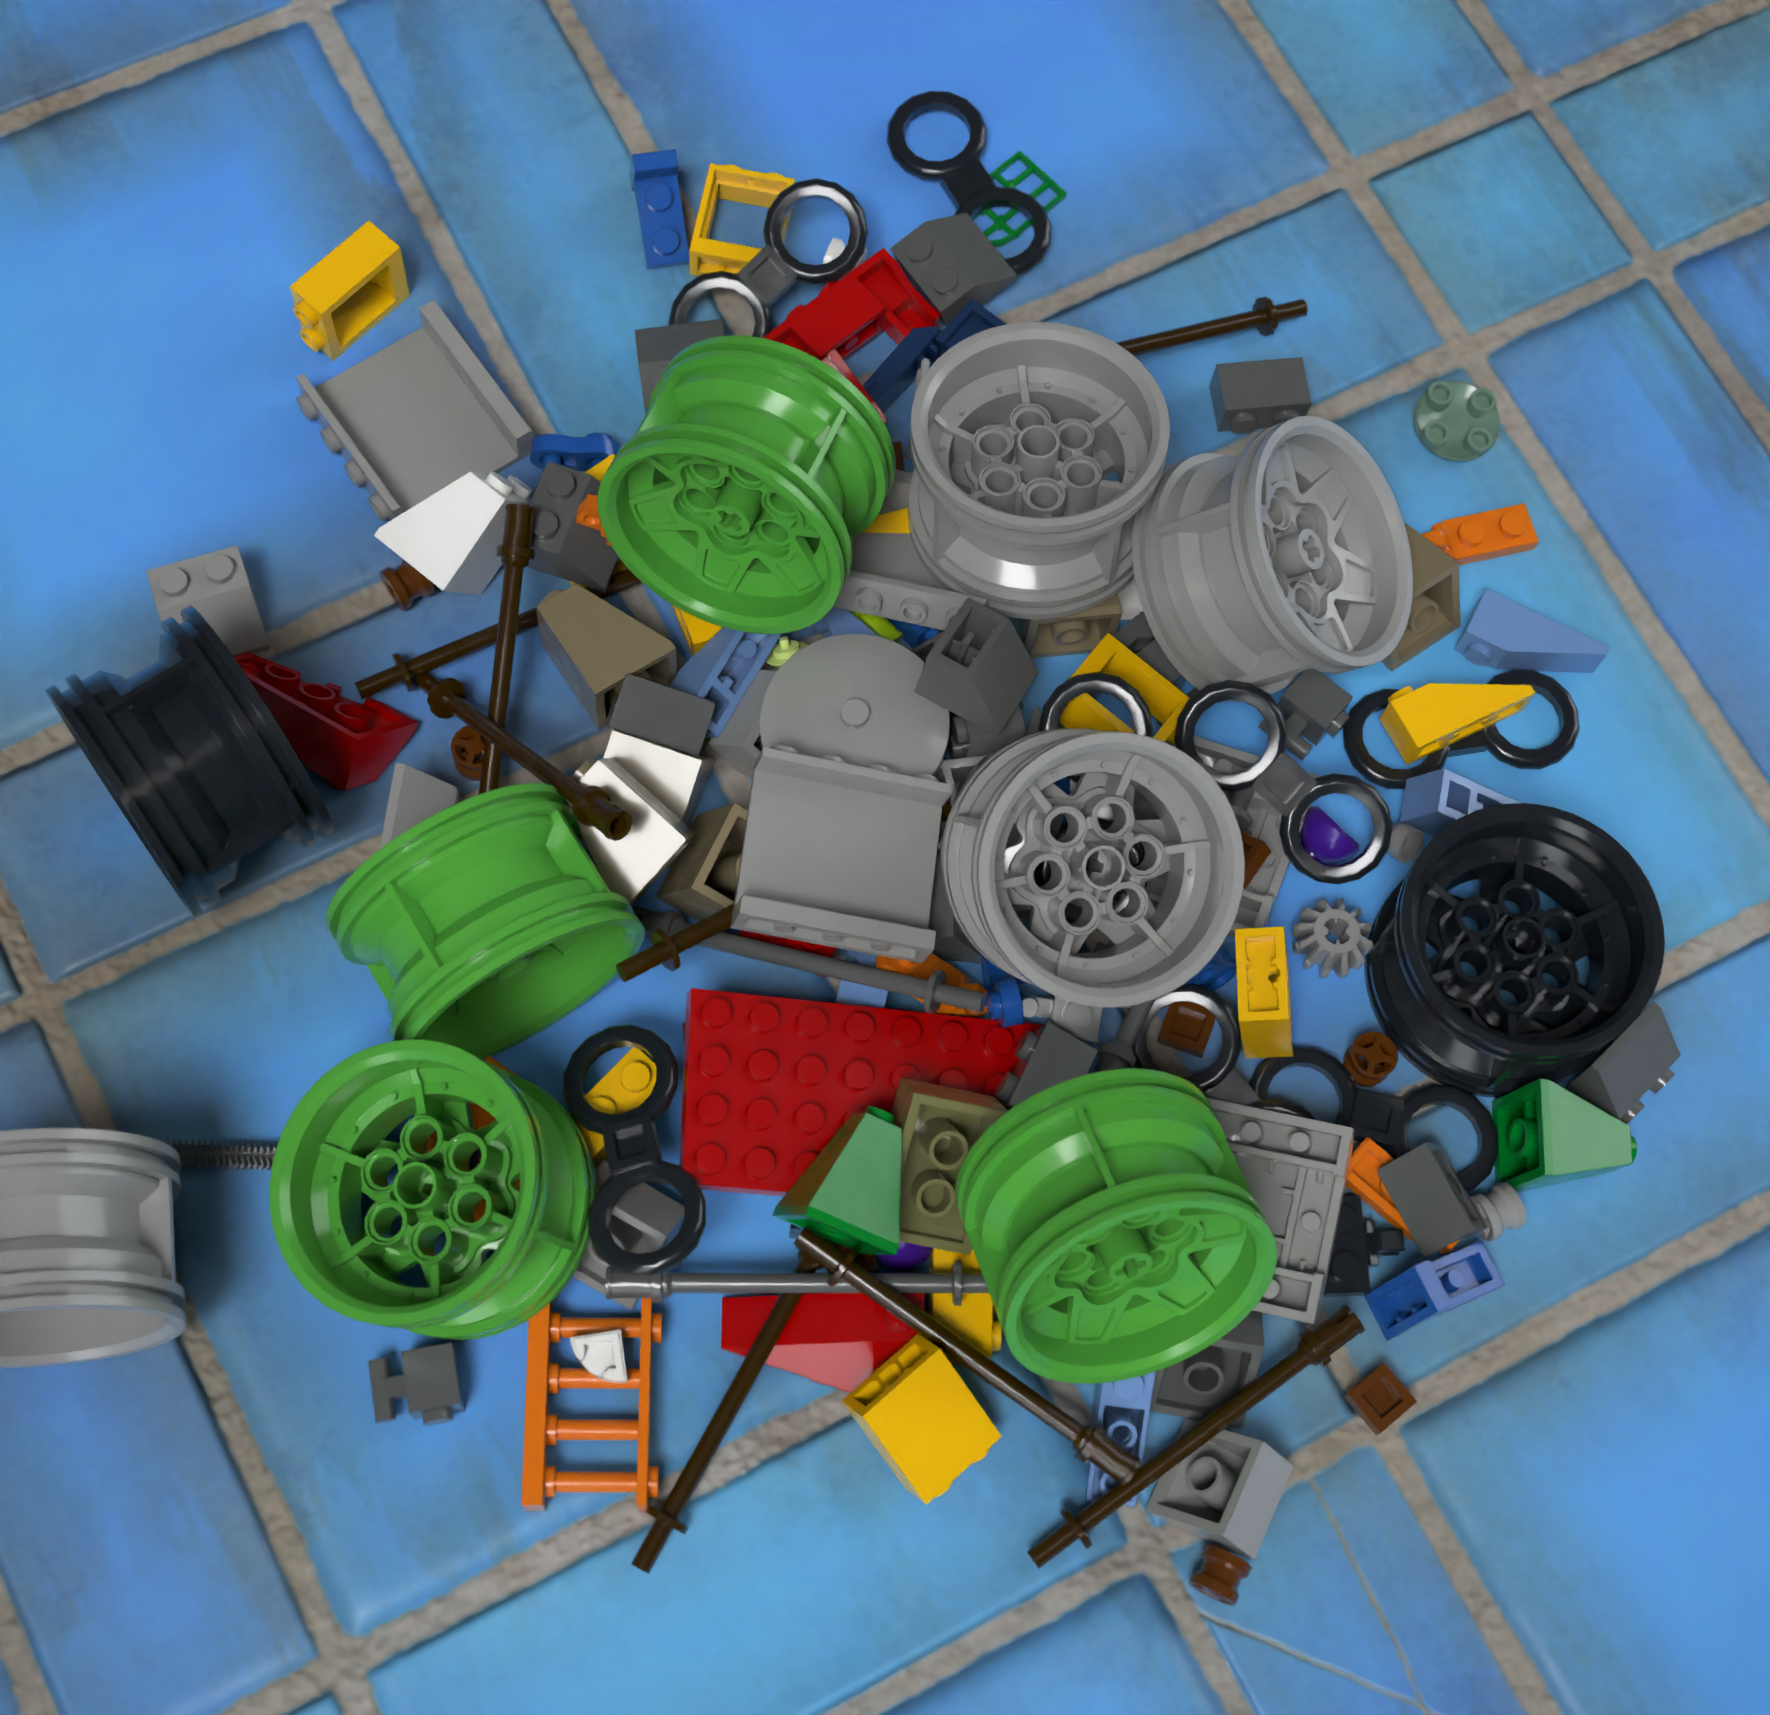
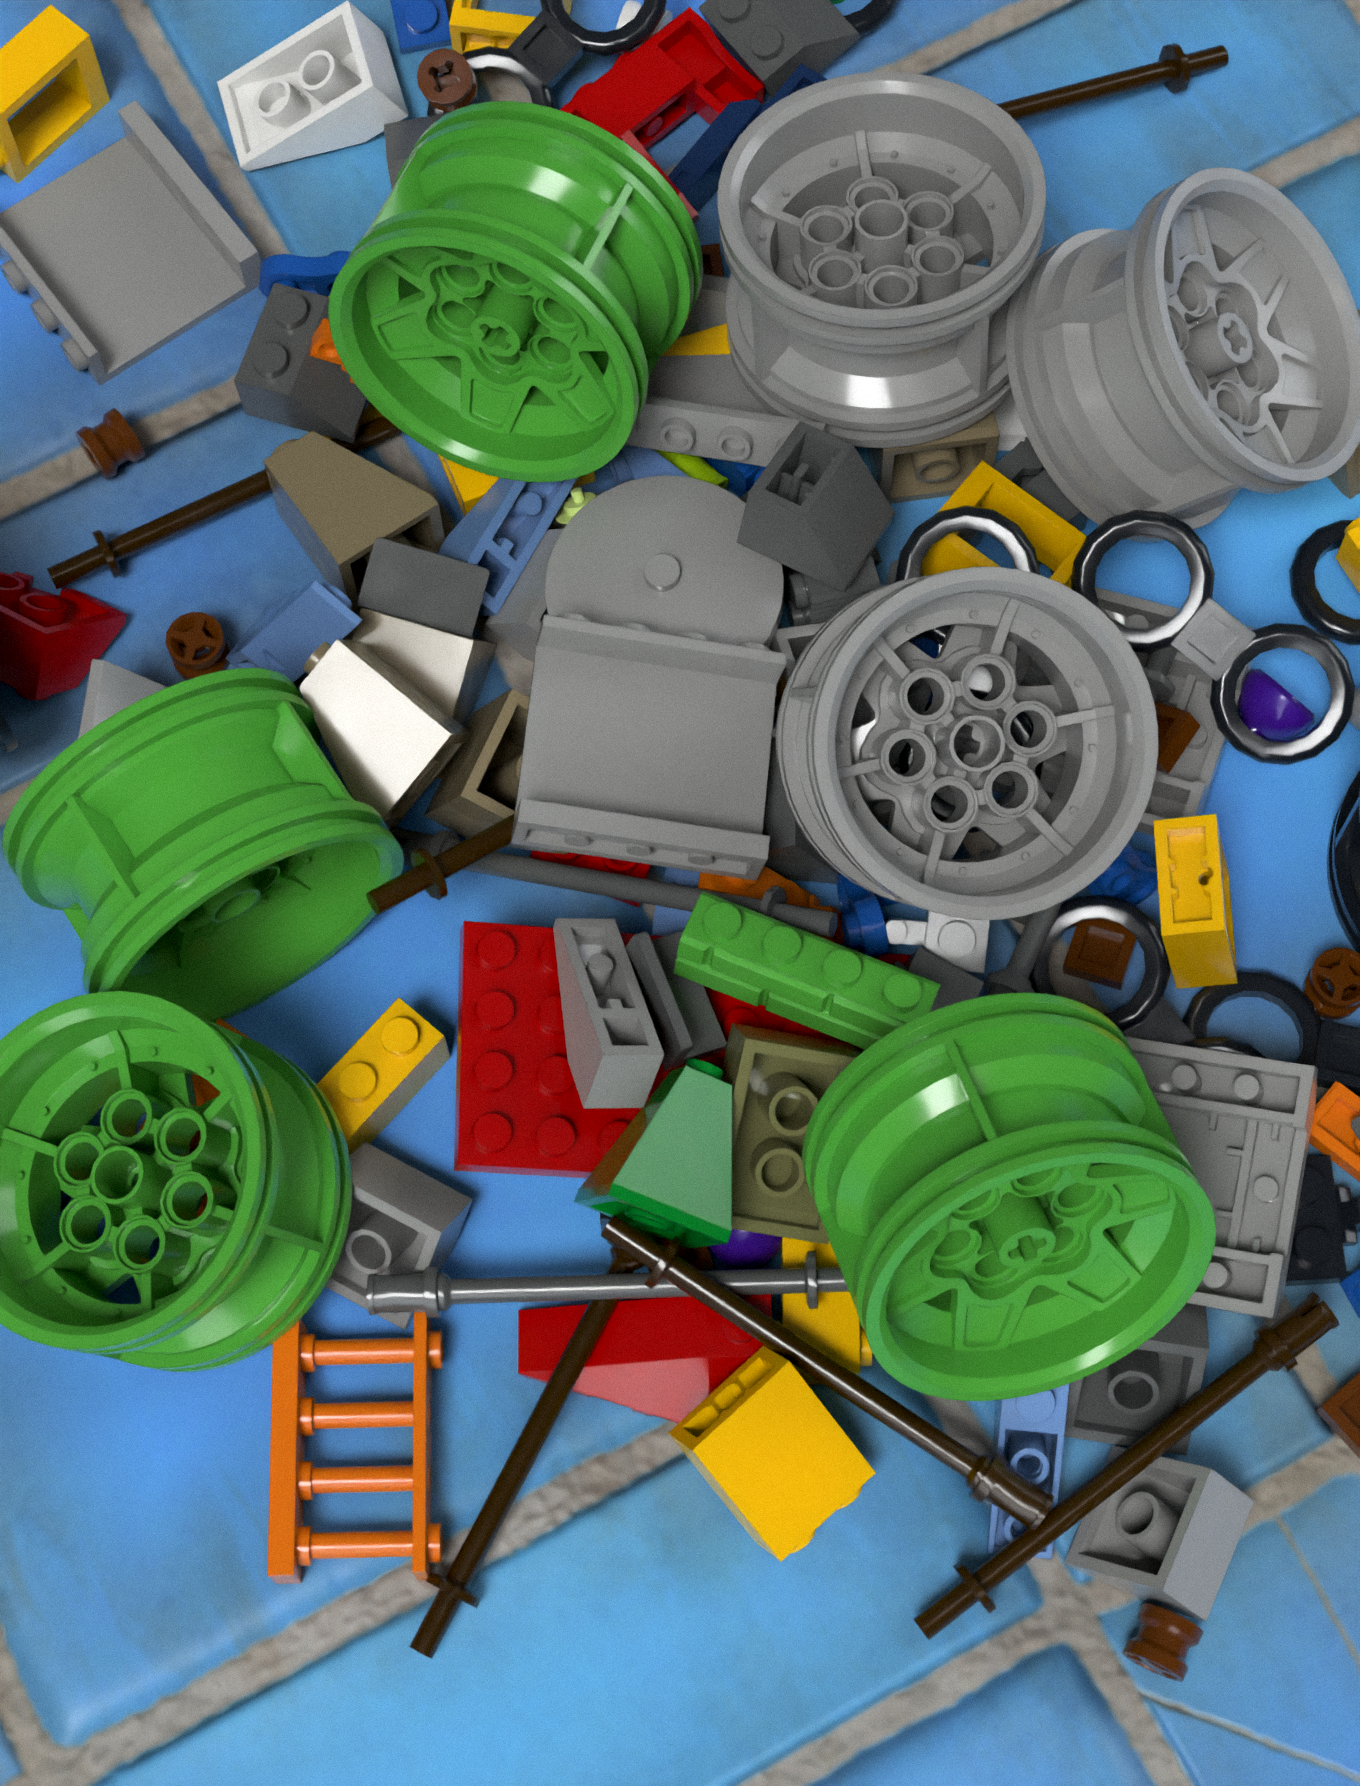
camera: 10 degrees right, 0 degrees up
dark grey brick [368,1342,465,1425] -> none
white slope [374,471,532,595] -> none
dark brown bar [416,673,632,841] -> none
dark brown bar [479,504,536,794] -> none
black bar [563,1025,706,1277] -> none
white tile [570,1329,628,1383] -> none
dark grey brick [1209,357,1312,434] -> none
dark grey brick [1258,668,1353,761] -> none
light grey gear [1291,898,1373,978] -> none
none -> white slope [217,0,409,172]
none -> medium blue slope [226,580,362,682]
none -> reddish brown wheel [417,48,478,113]
none -> light grey slope [553,918,664,1109]
none -> dark grey panel [625,931,727,1071]
none -> bright green brick [673,891,941,1050]

